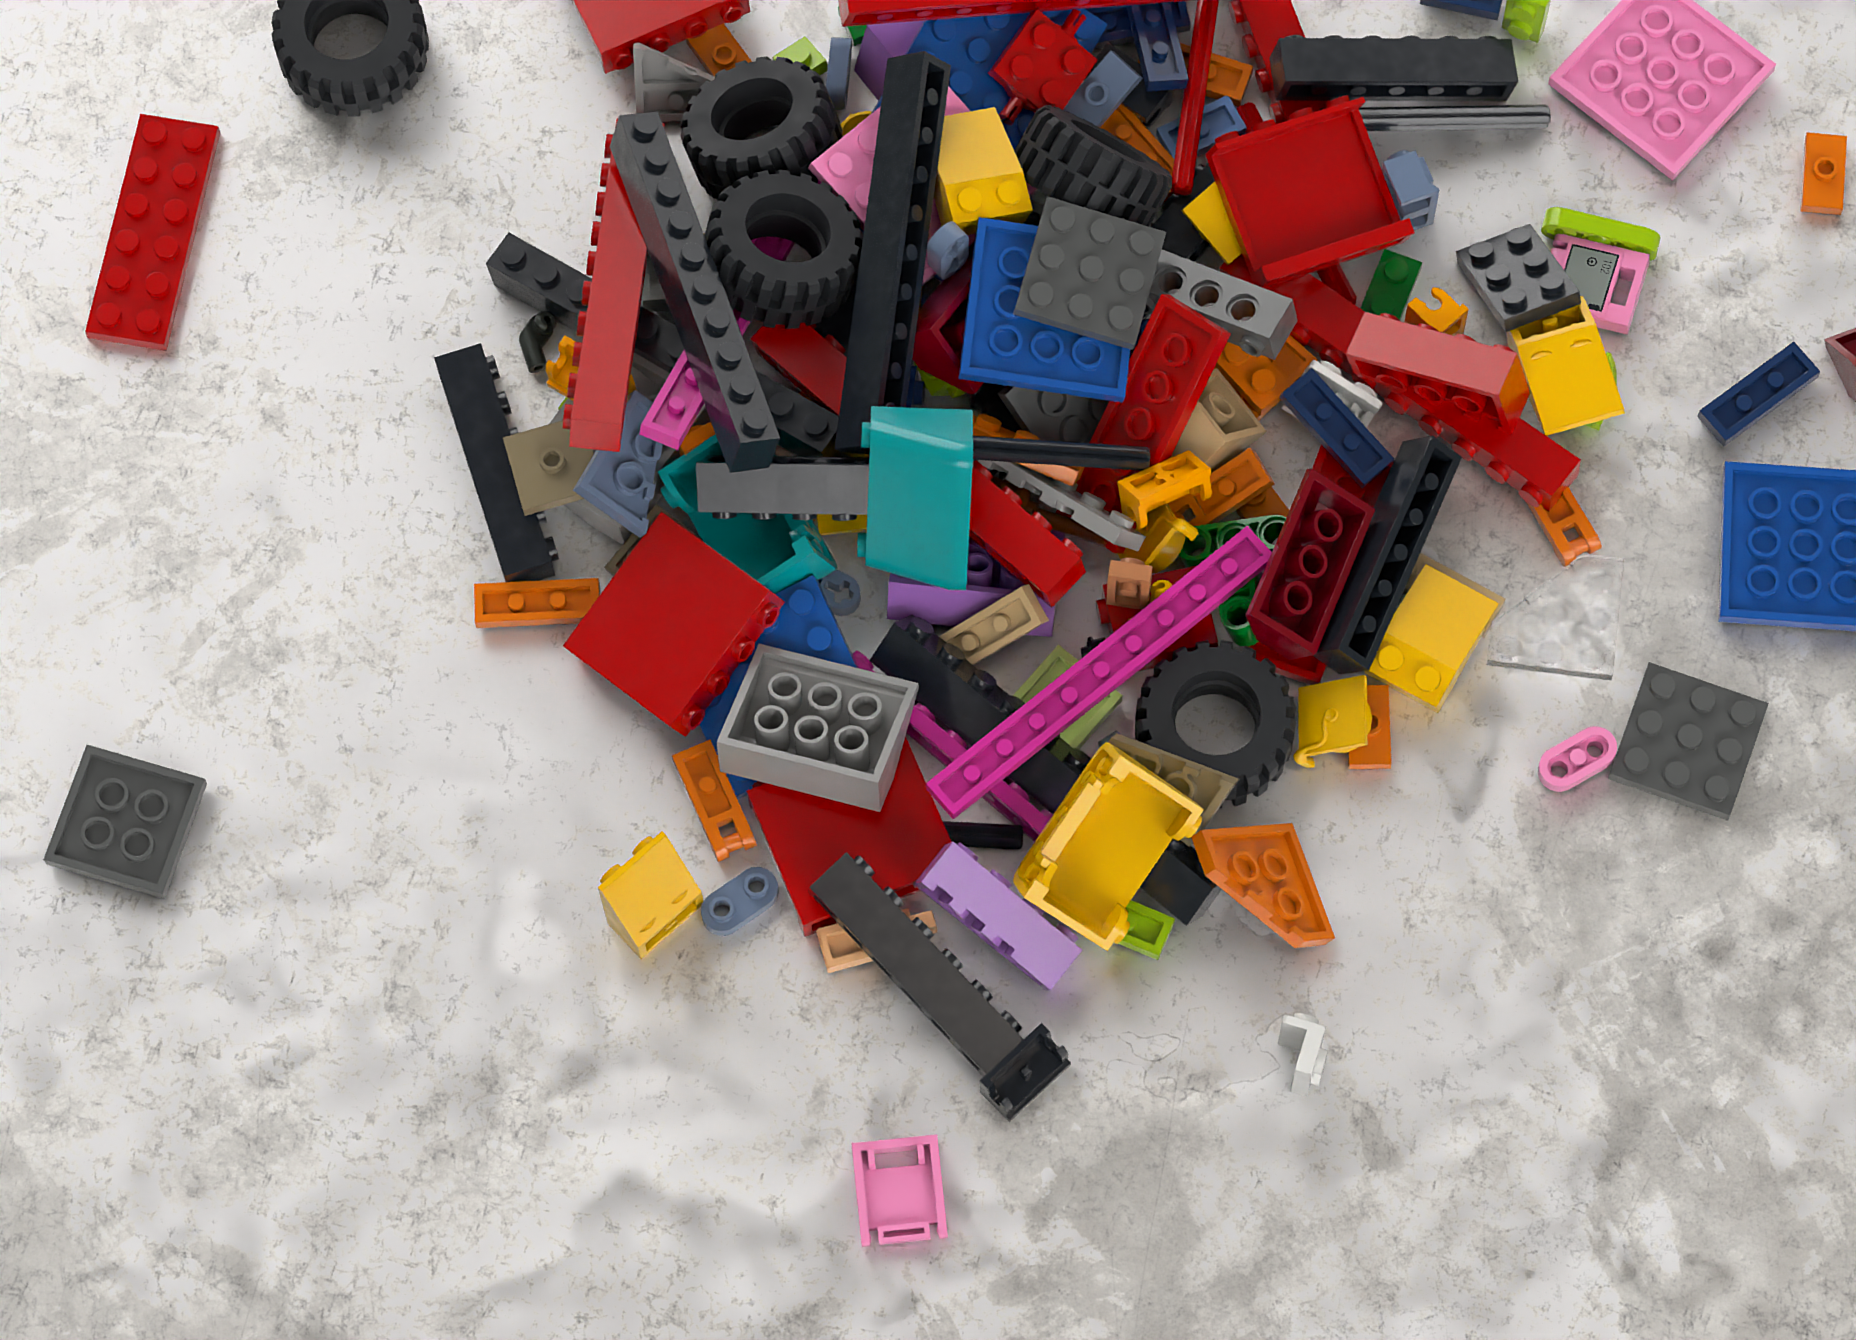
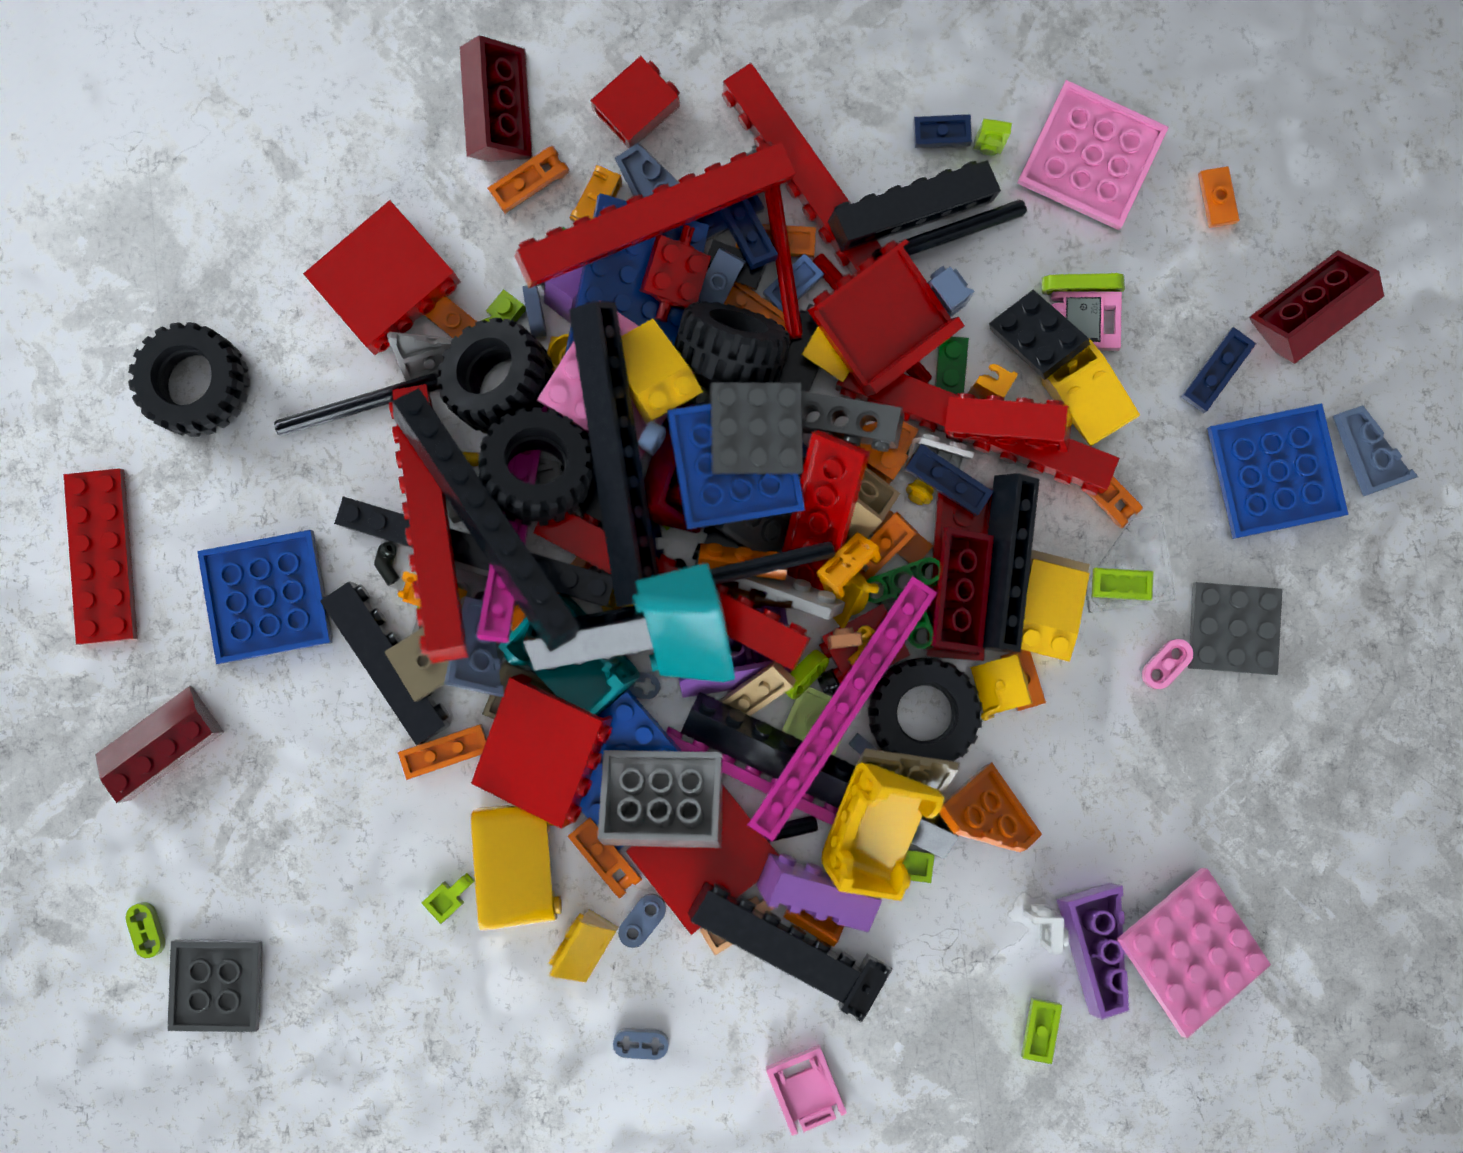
camera: 15 degrees left, 15 degrees up
none -> dark red slope [95,686,224,803]
none -> lime beam [125,902,166,958]
none -> blue plate [197,530,333,664]
none -> black axle [274,373,438,436]
none -> lime plate [421,873,474,924]
none -> yellow windscreen [471,805,562,930]
none -> sand blue beam [613,1028,669,1060]
none -> orange plate [783,907,844,947]
none -> lime beam [785,649,829,700]
none -> yellow plate [906,479,934,505]
none -> lime plate [1021,998,1062,1064]
none -> medium lavender wedge [1056,883,1129,1019]
none -> lime plate [1092,568,1154,601]
none -> bright pink plate [1117,868,1271,1038]

